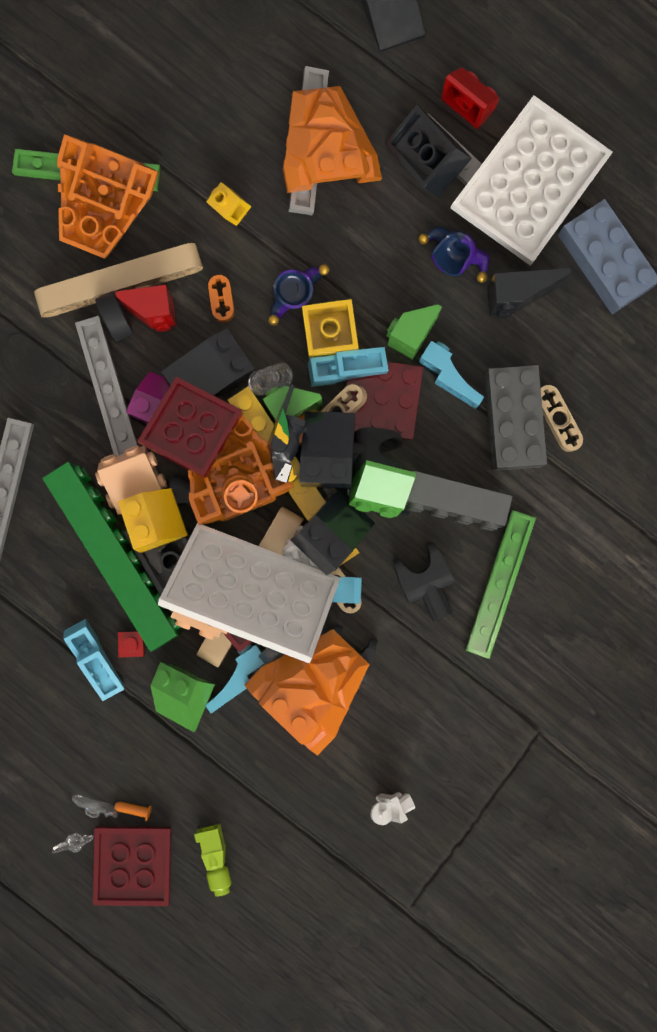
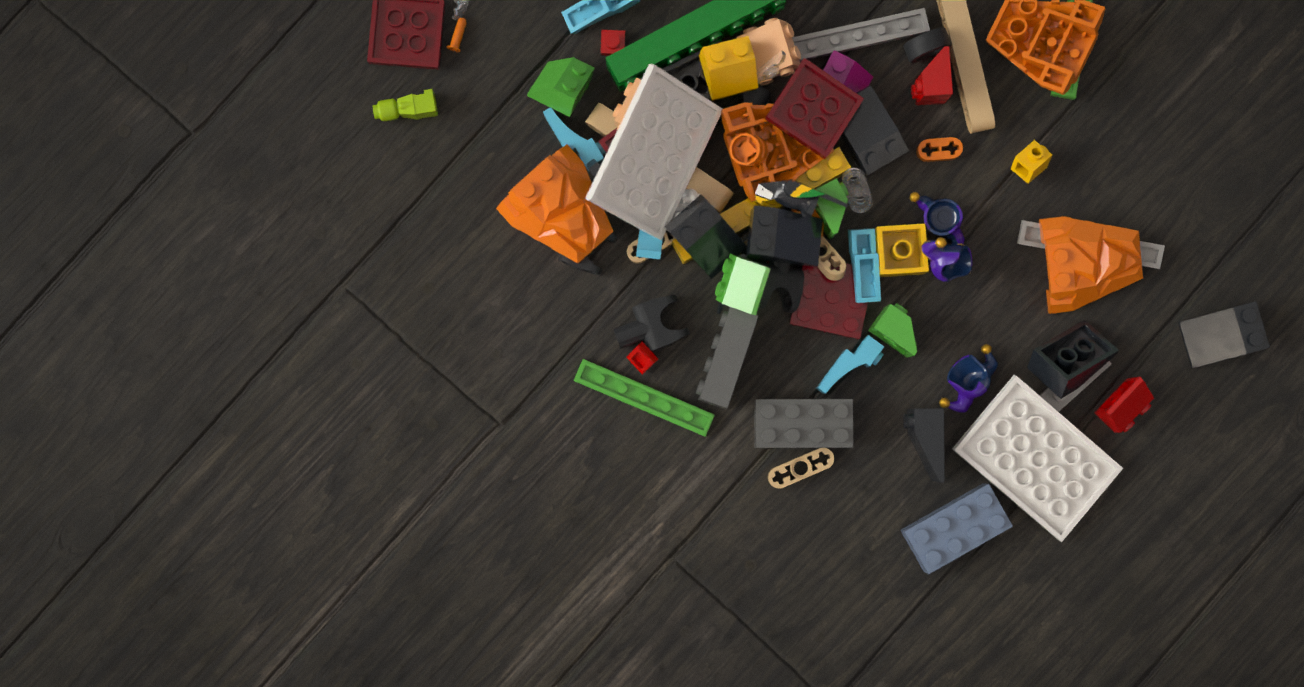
camera: 95 degrees right, 0 degrees up
white hips [370,792,415,825] -> none
none -> red tile [626,342,658,375]
none -> clear piece [757,51,786,84]
none -> piece [921,237,972,282]

